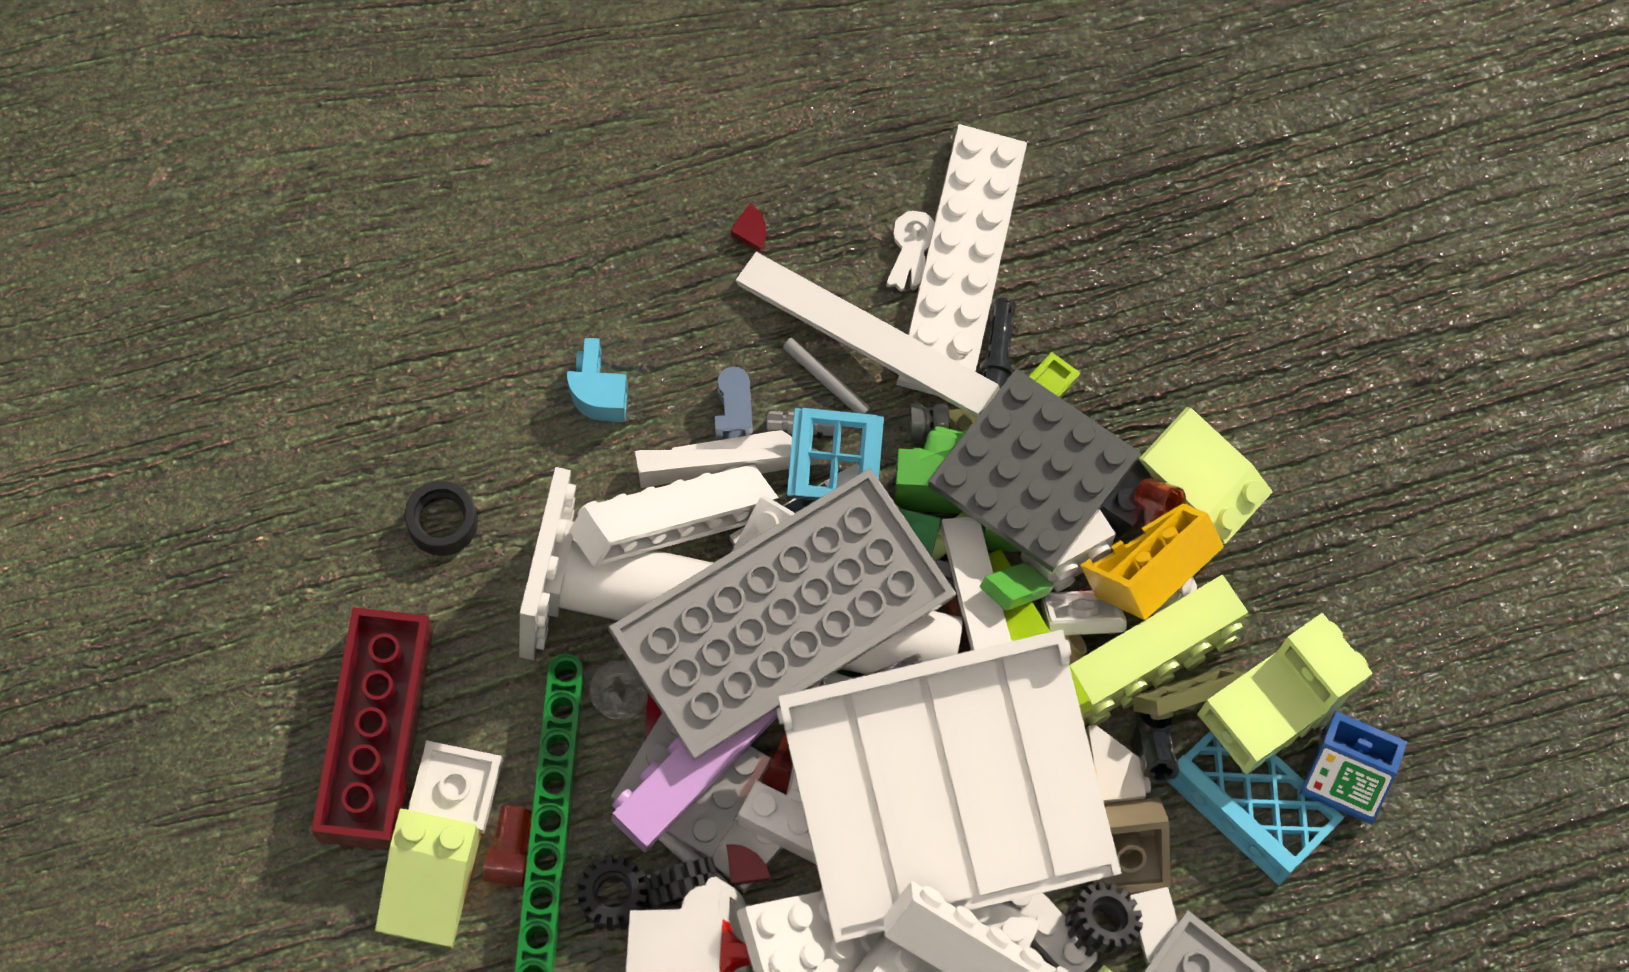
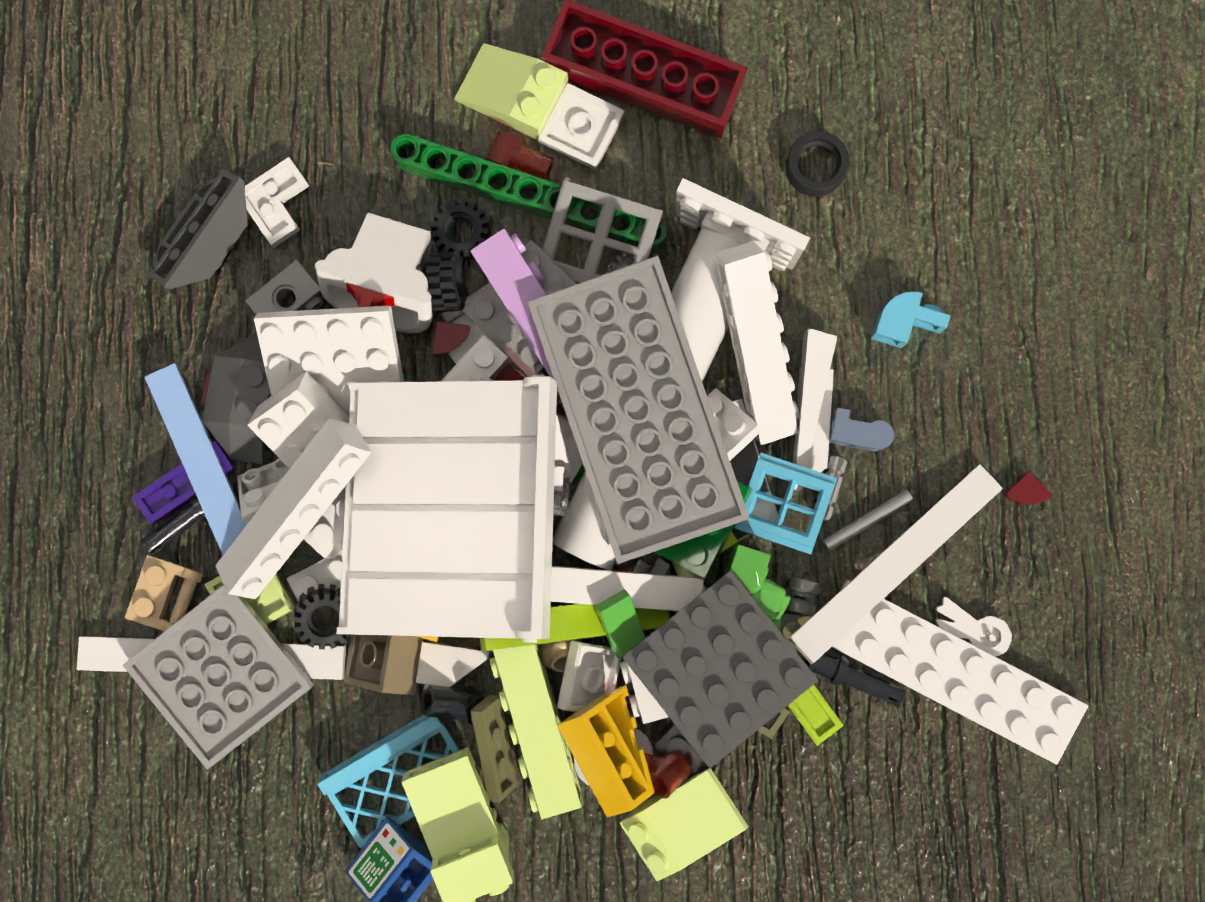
camera: 110 degrees right, 15 degrees up
none -> light grey window [542,177,663,283]

